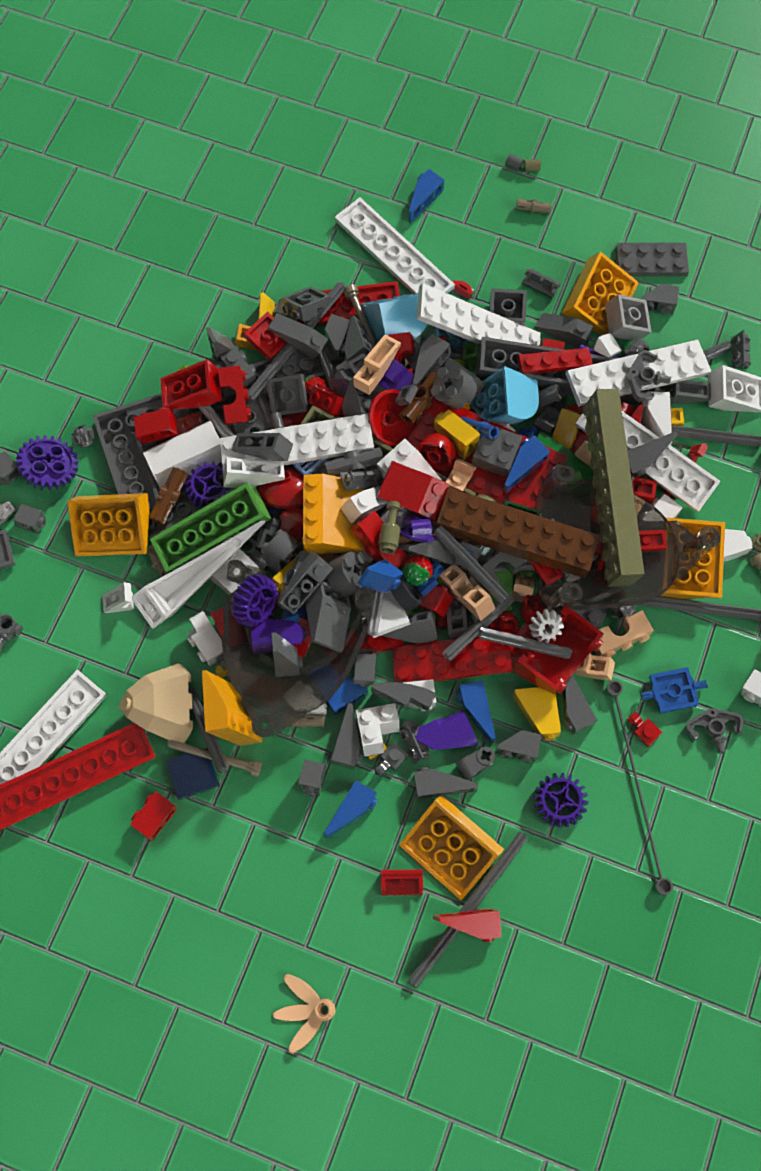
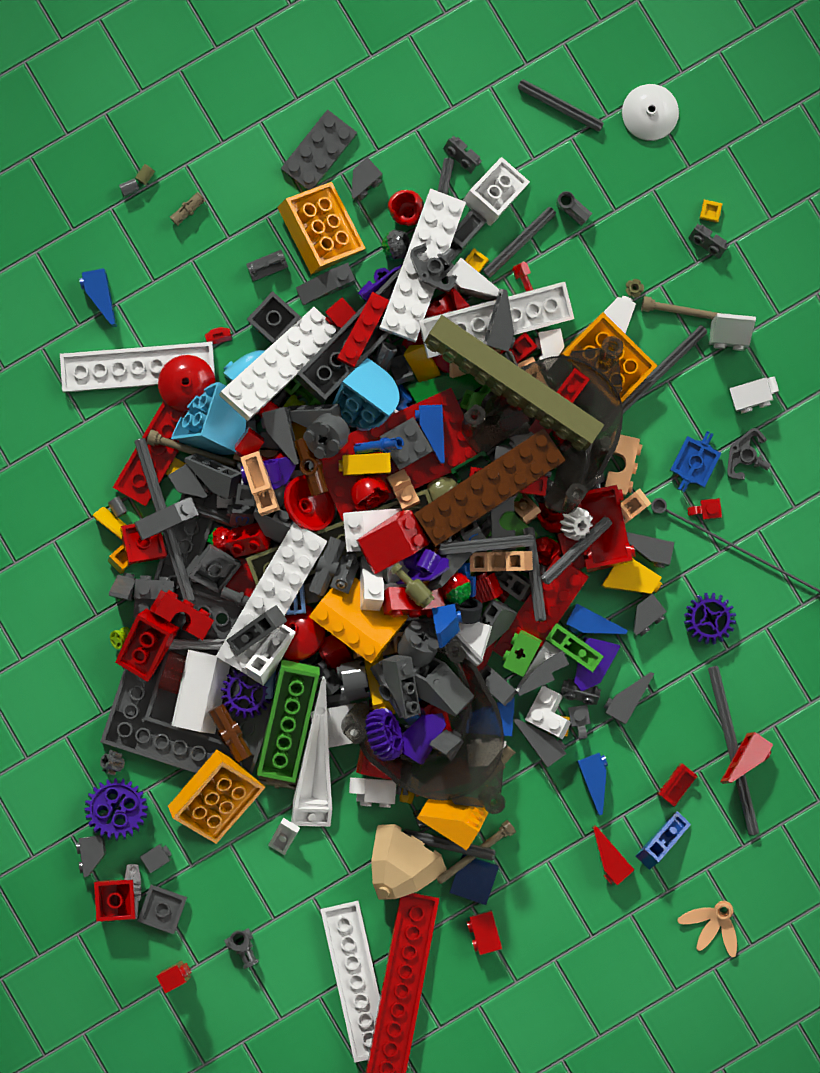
camera: 50 degrees left, 15 degrees up
red brick [134,408,178,444] -> none
dark grey plate [281,286,332,321] -> none
dark grey brick [298,759,326,797] -> none
dark grey tile [395,384,418,406] -> none
light orange slope [399,795,504,901] -> none
dark grey piece [456,747,495,780] -> none
white slope [593,333,622,358] -> none
light grey brick [605,294,651,340] -> none
none -> red dish [158,355,216,412]
none -> red piece [388,190,424,226]
none -> bright green brick [502,630,542,677]
none -> bright green slope [546,623,604,672]
none -> red slope [592,825,634,885]
none -> blue slope [635,811,691,870]

